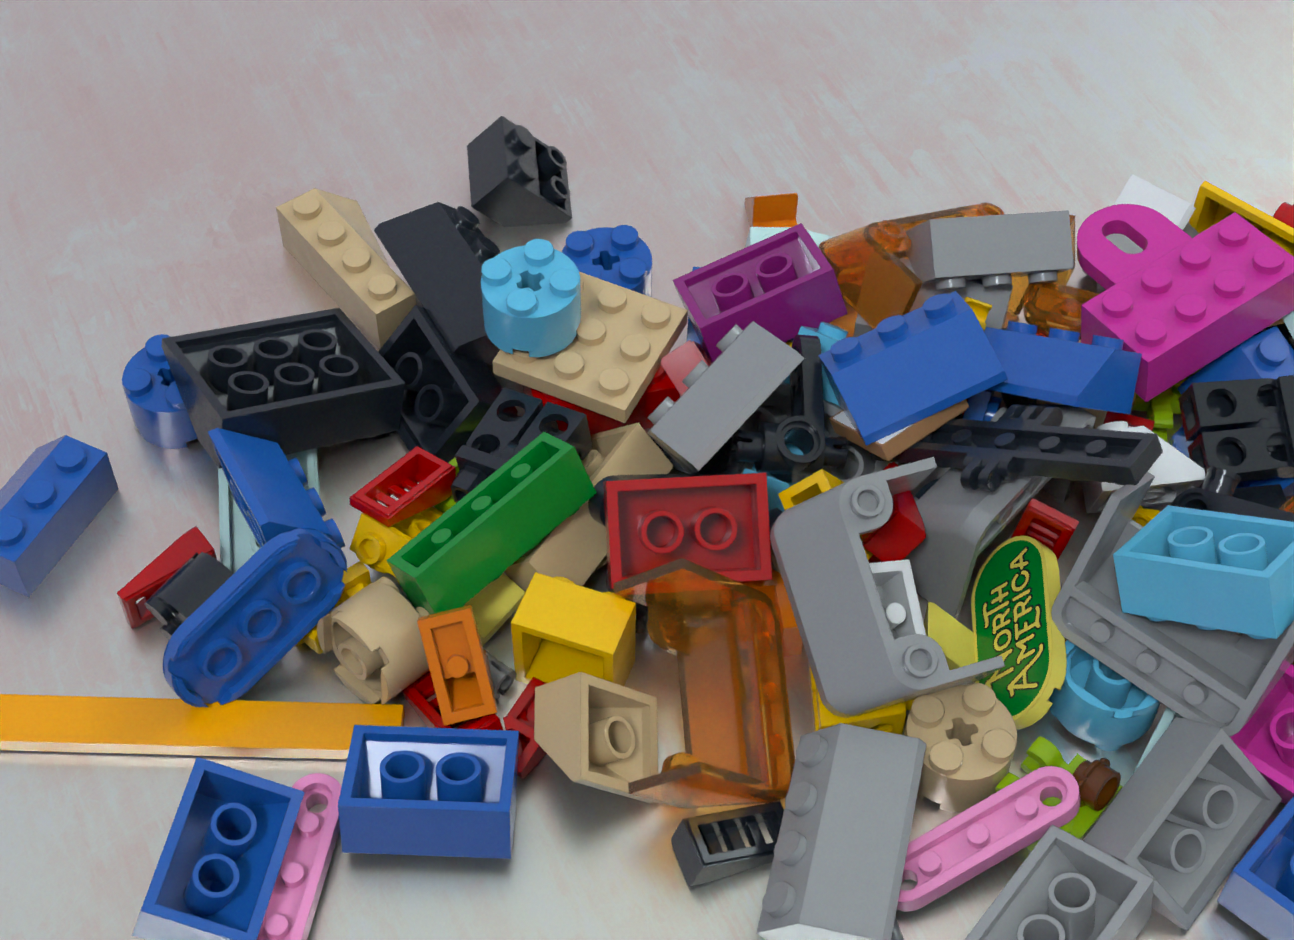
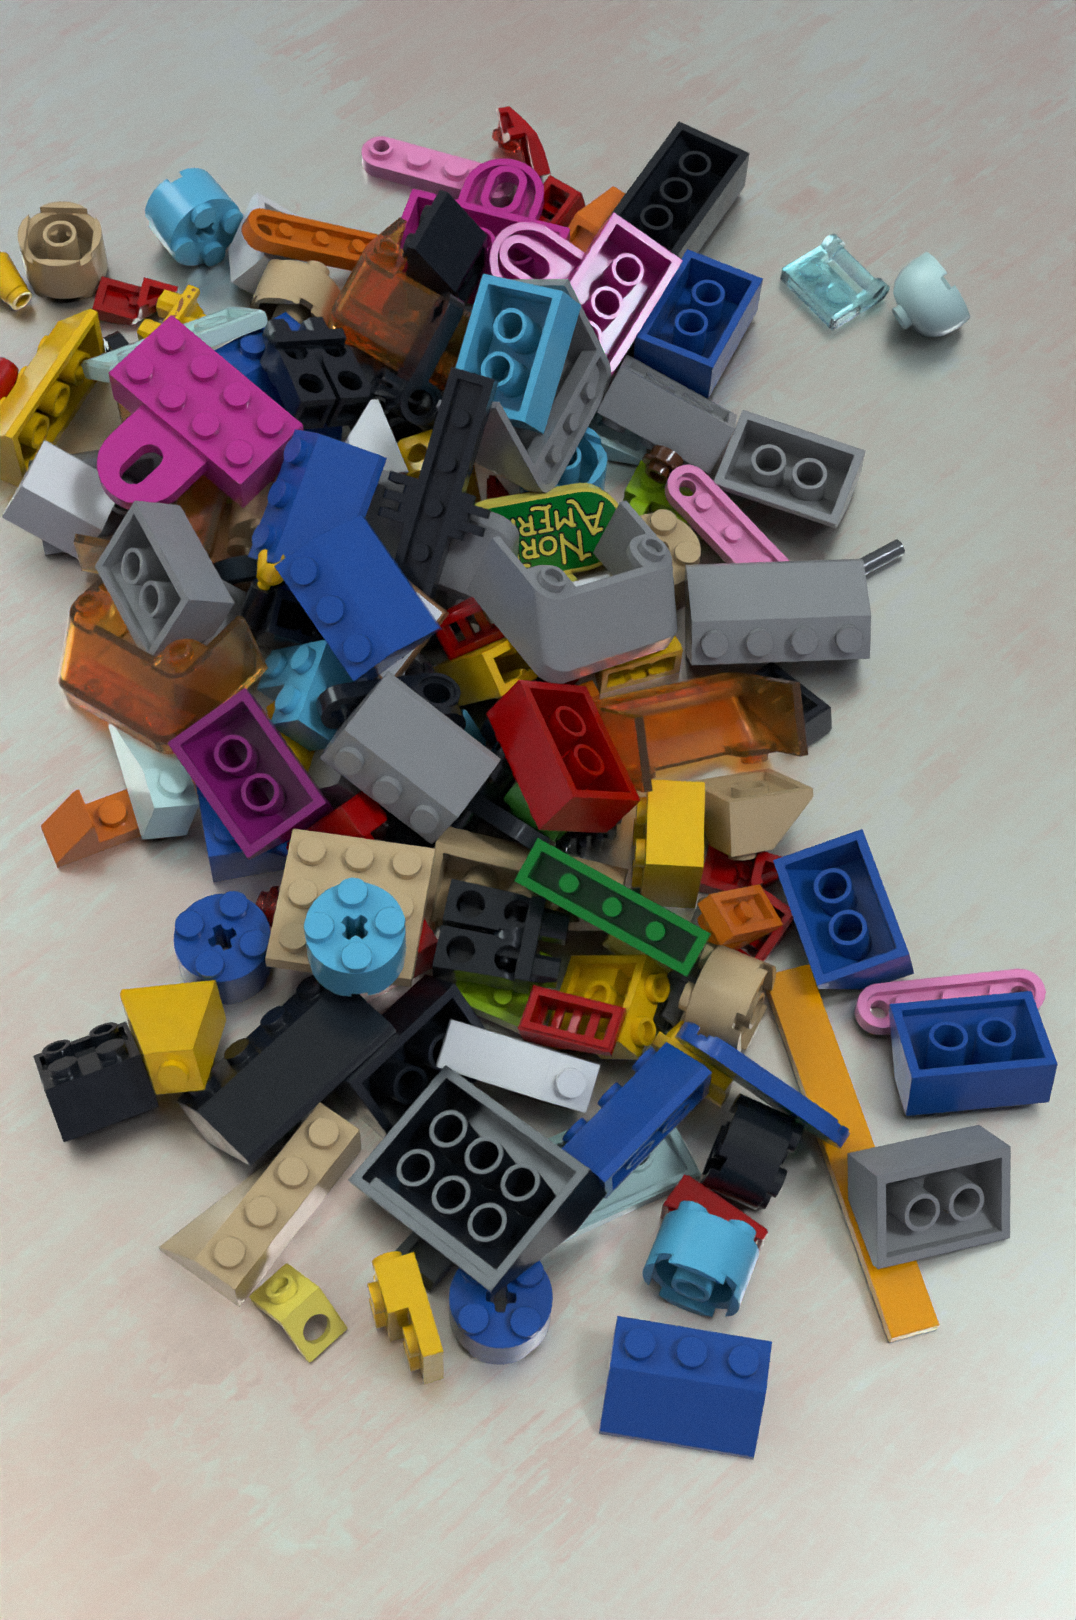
camera: 110 degrees left, 10 degrees up
none -> yellow slope [120,980,227,1095]
none -> light yellow bracket [249,1263,347,1362]
none -> yellow plate [367,1251,444,1385]
none -> white slope [436,1019,600,1113]
none -> medium azure brick [642,1201,759,1317]
none -> light grey slope [848,1125,1011,1269]

